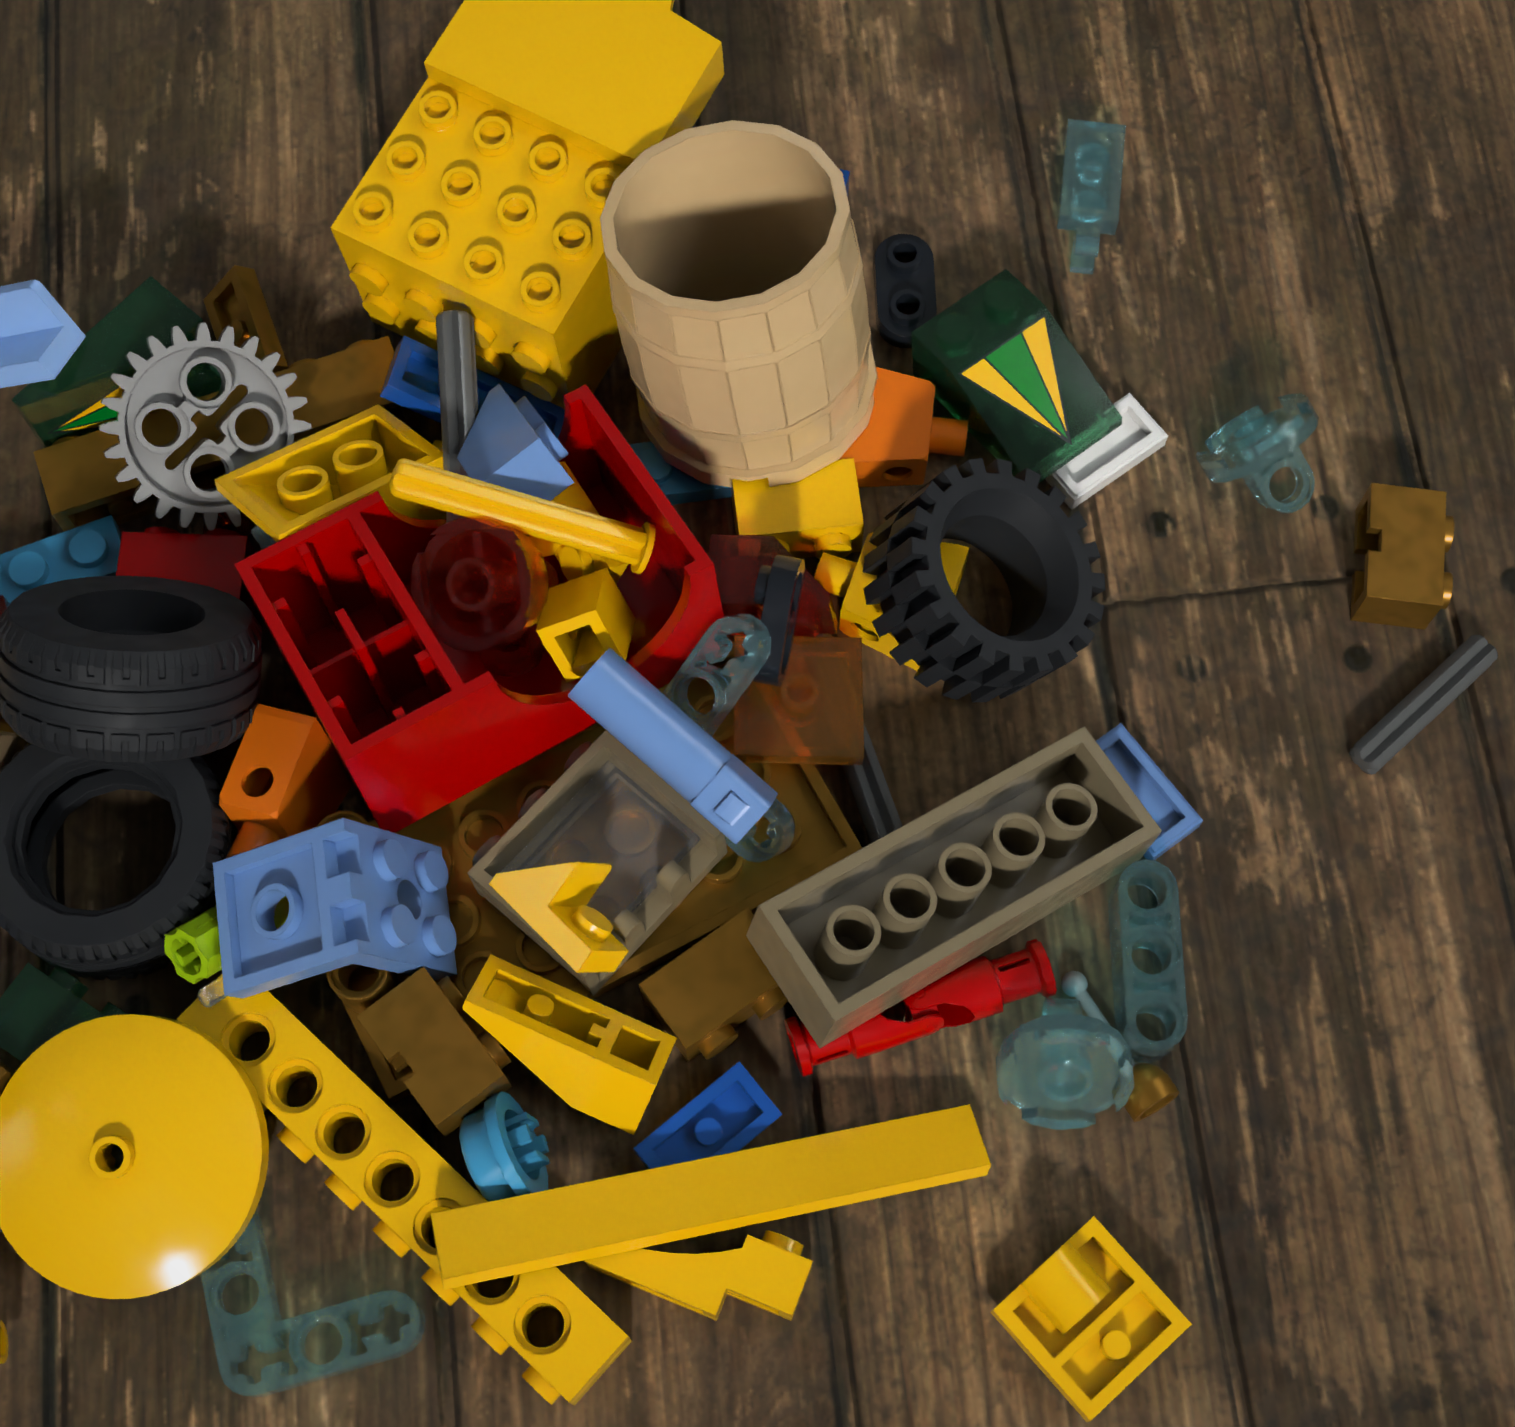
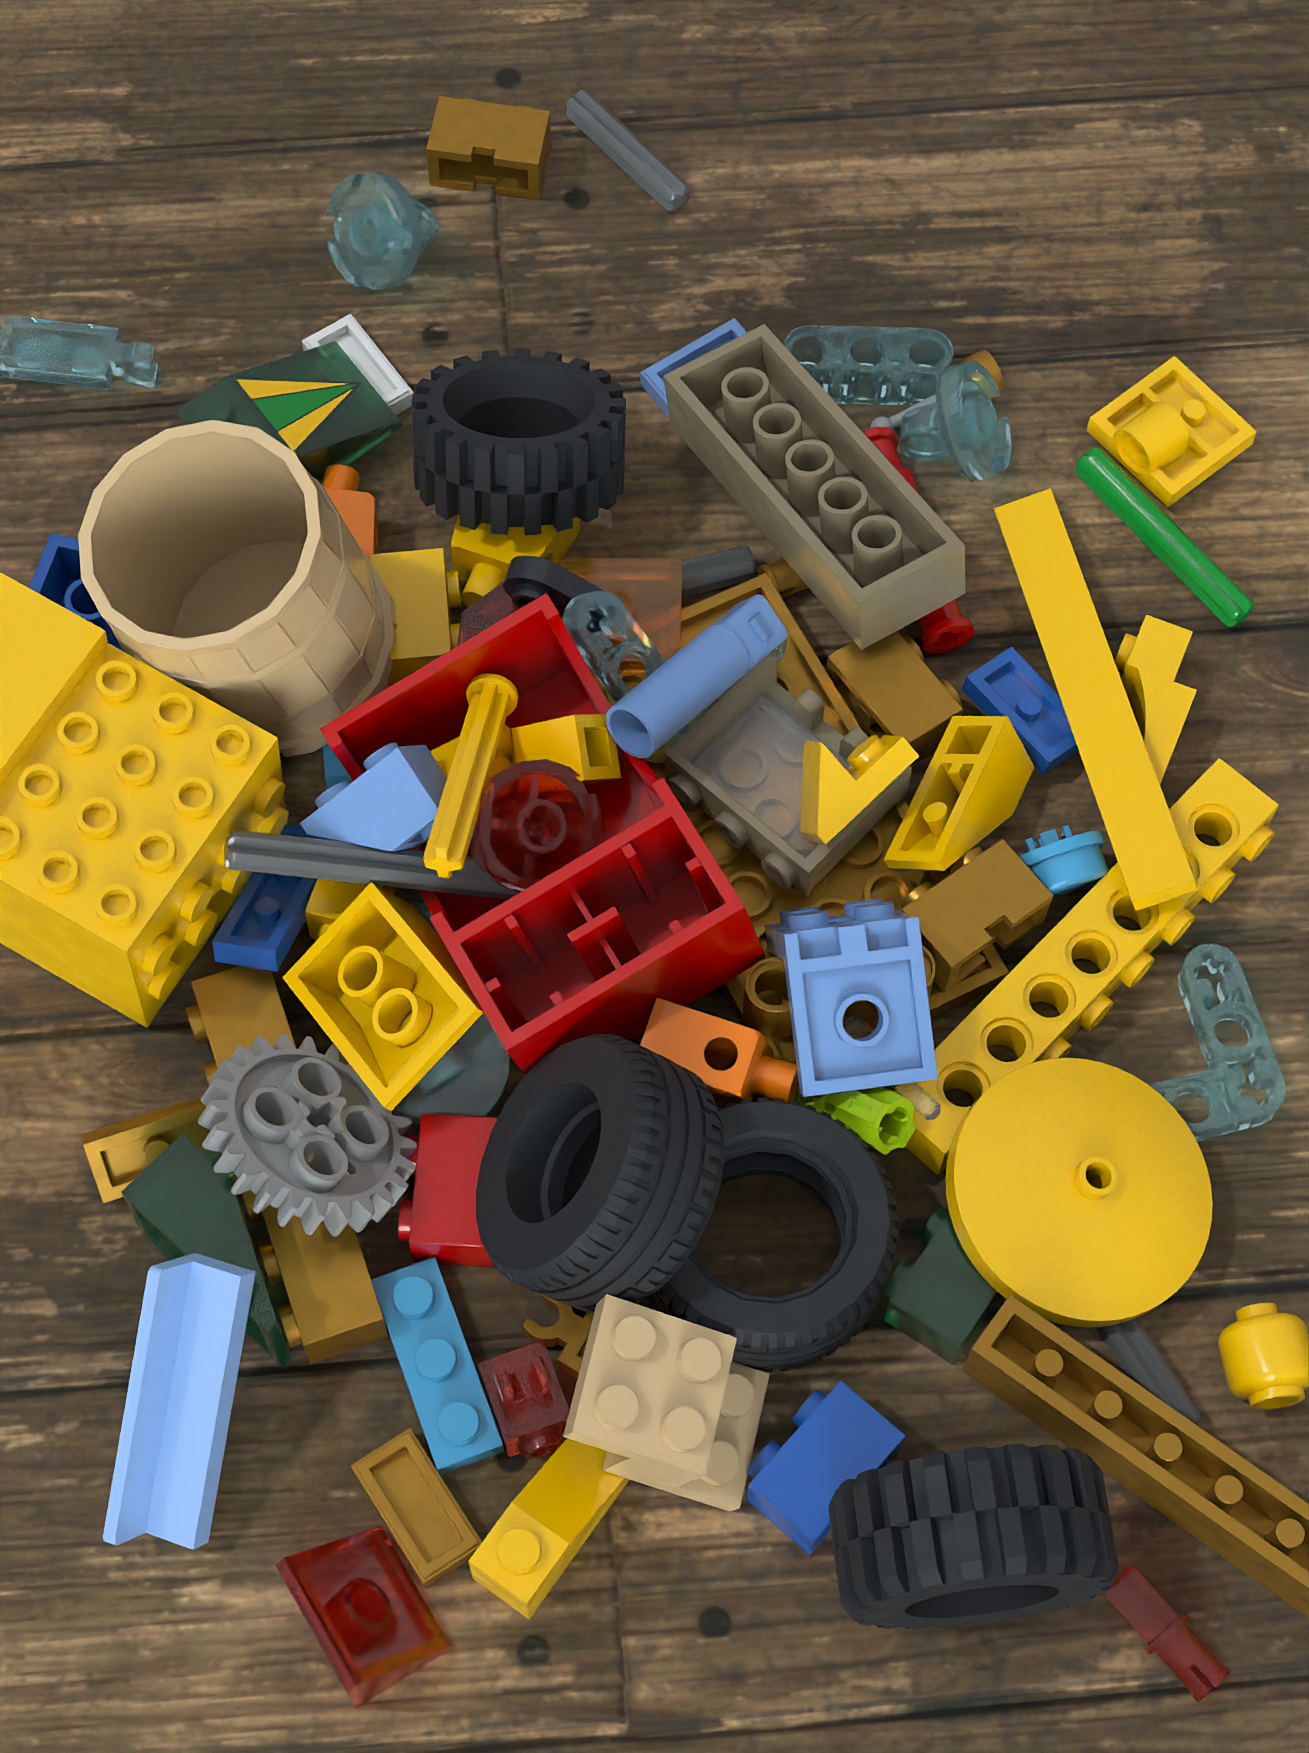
camera: 90 degrees left, 5 degrees down
none -> green axle [1075,447,1254,628]

